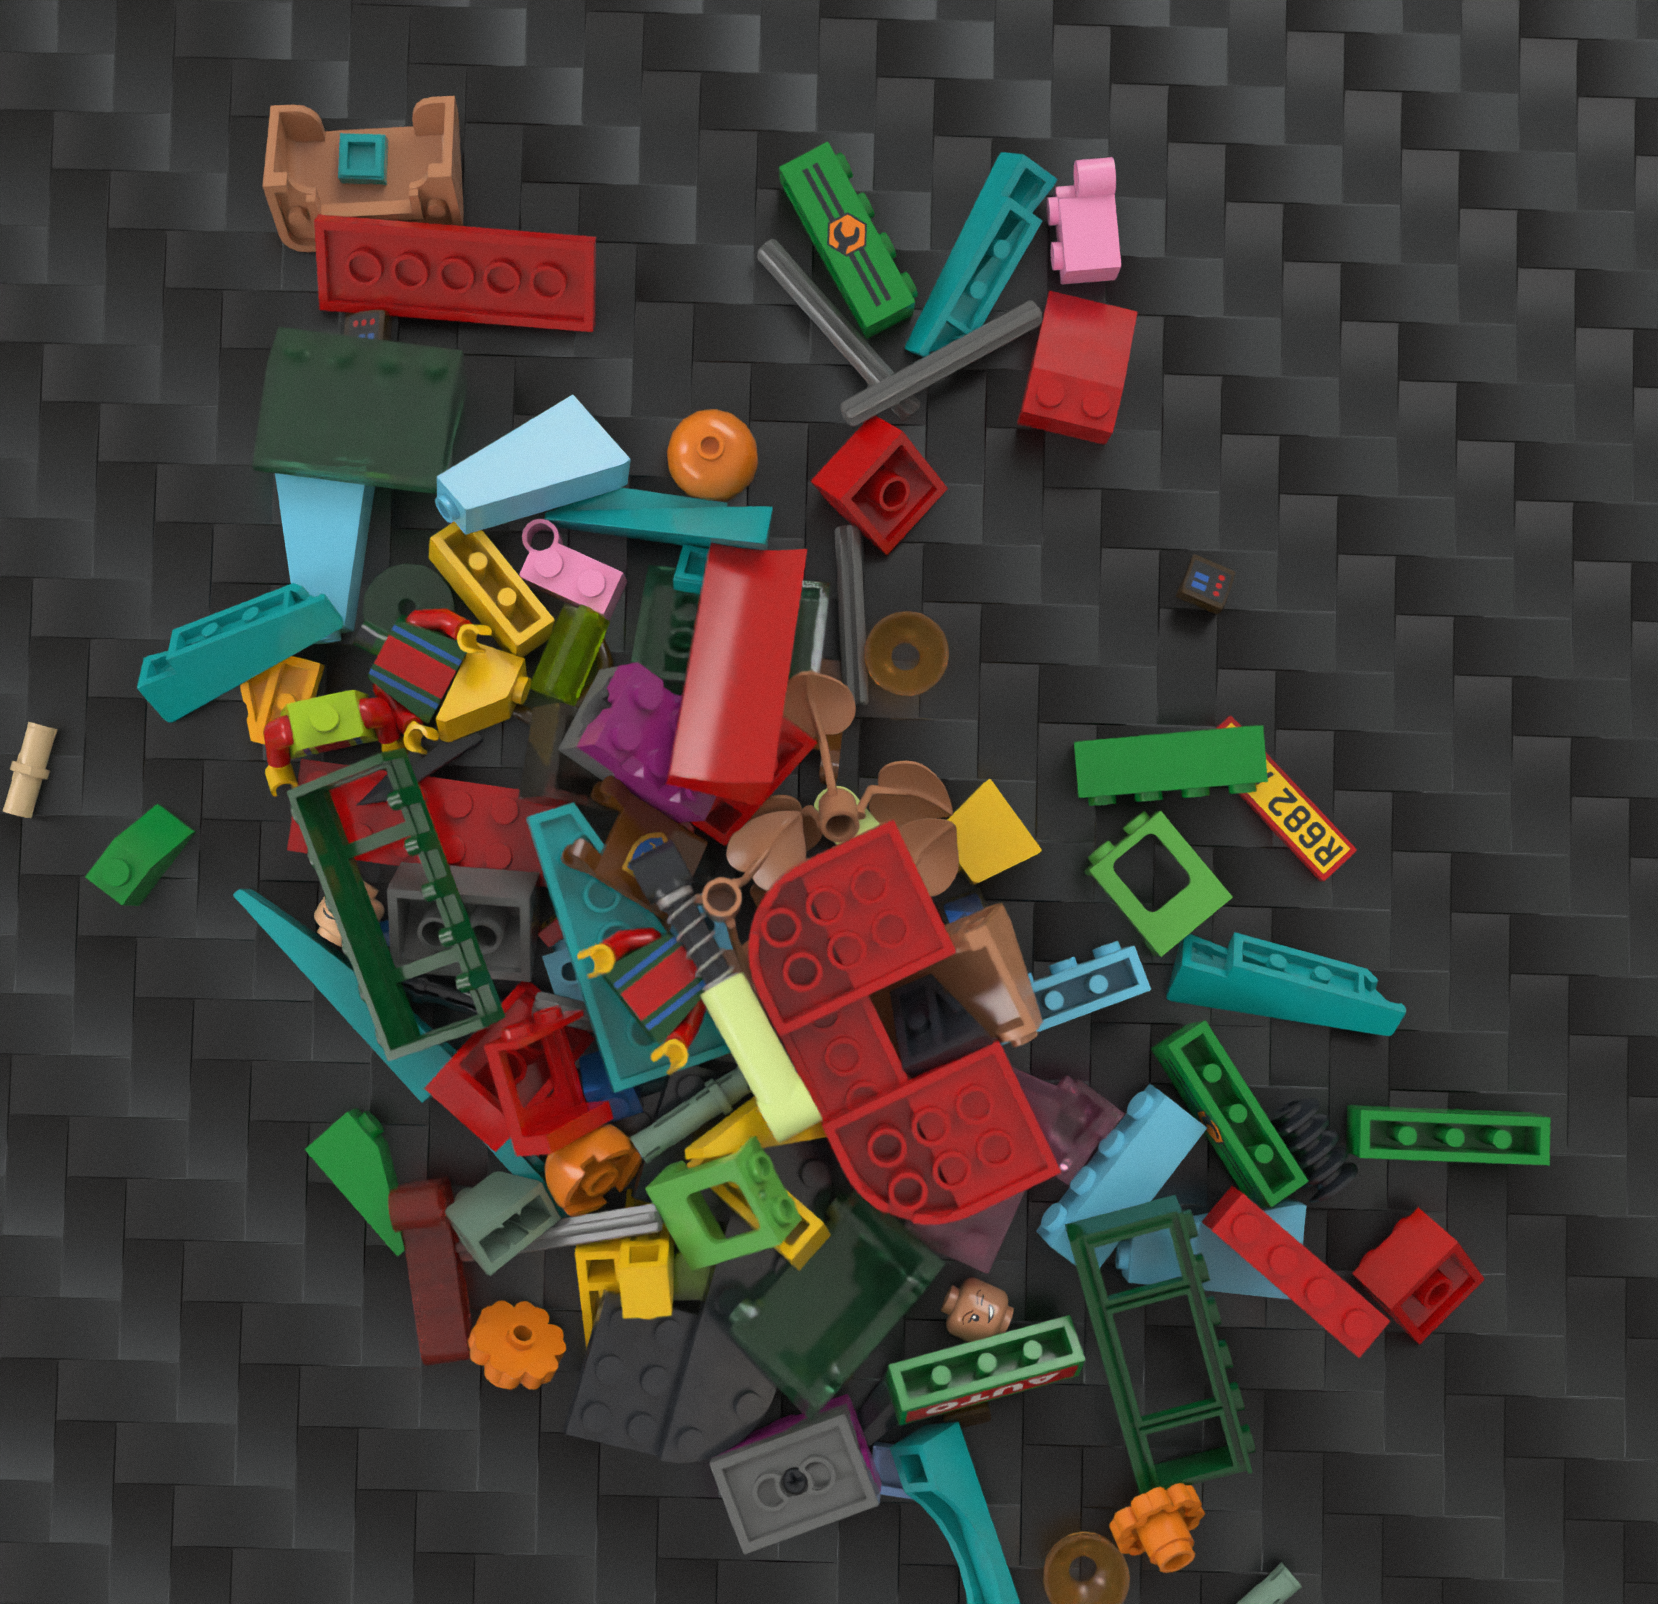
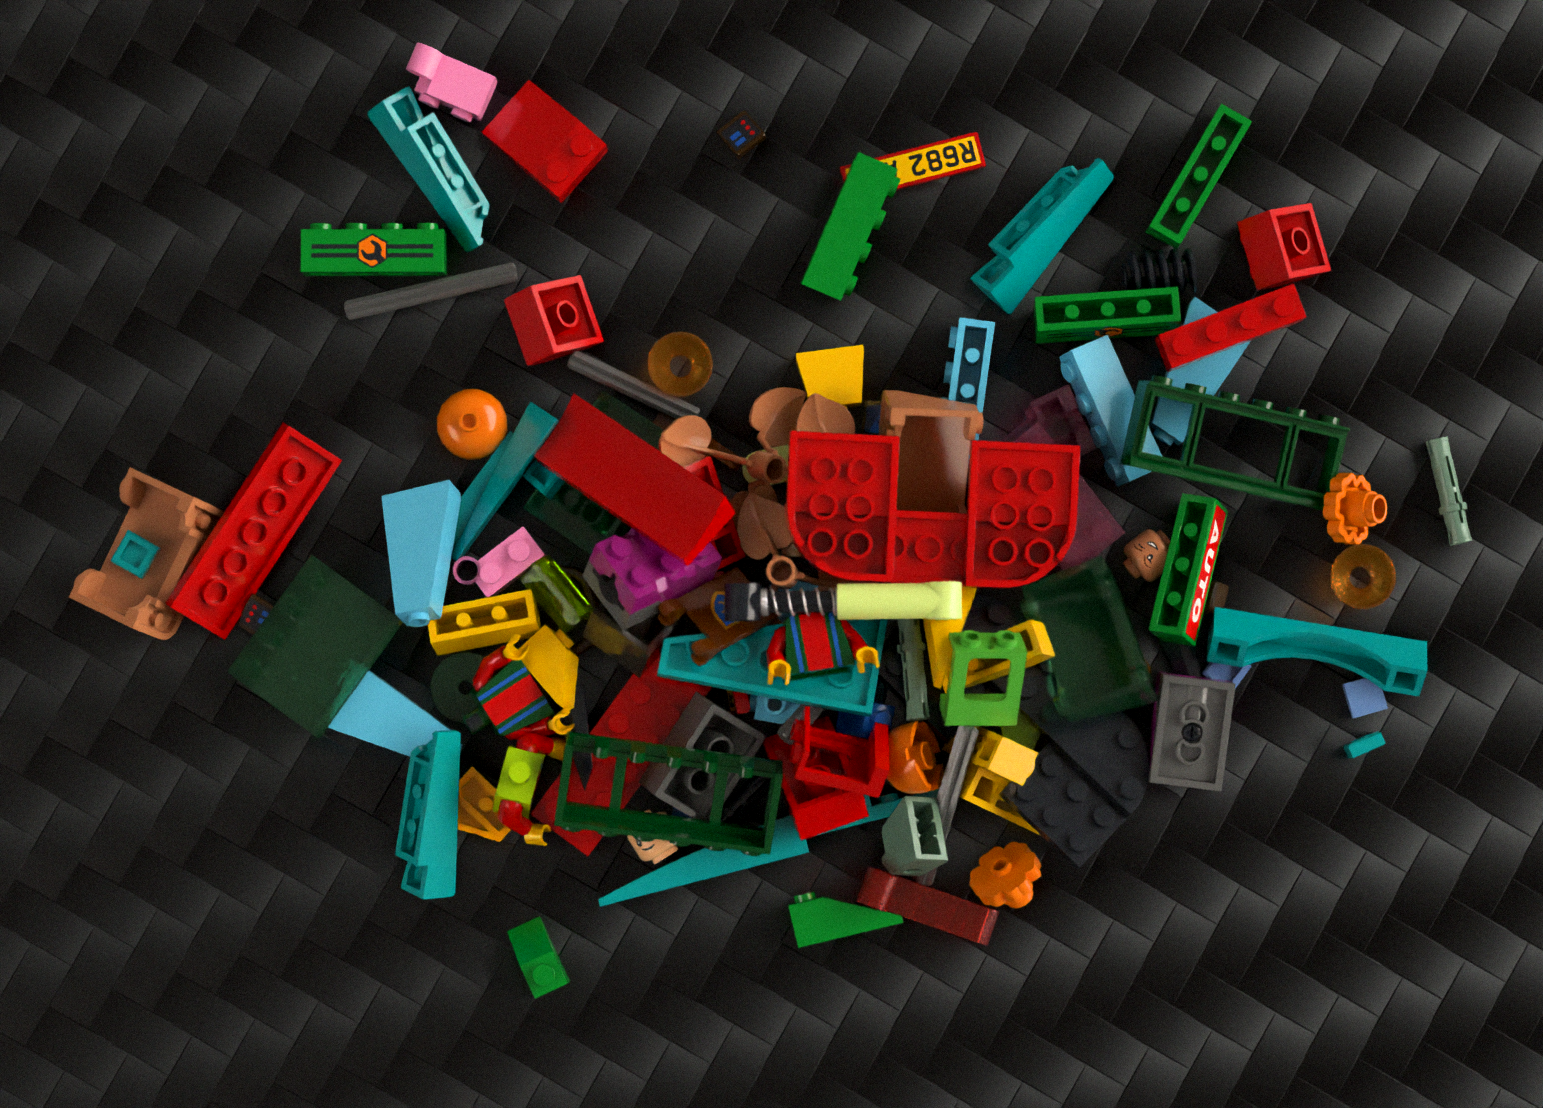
camera: 55 degrees left, 0 degrees up
tan pin [3,722,57,818] -> none
dark grey axle [840,301,1043,427] -> none
black wing [890,974,994,1078] -> none
bright green window [1084,811,1233,957] -> none

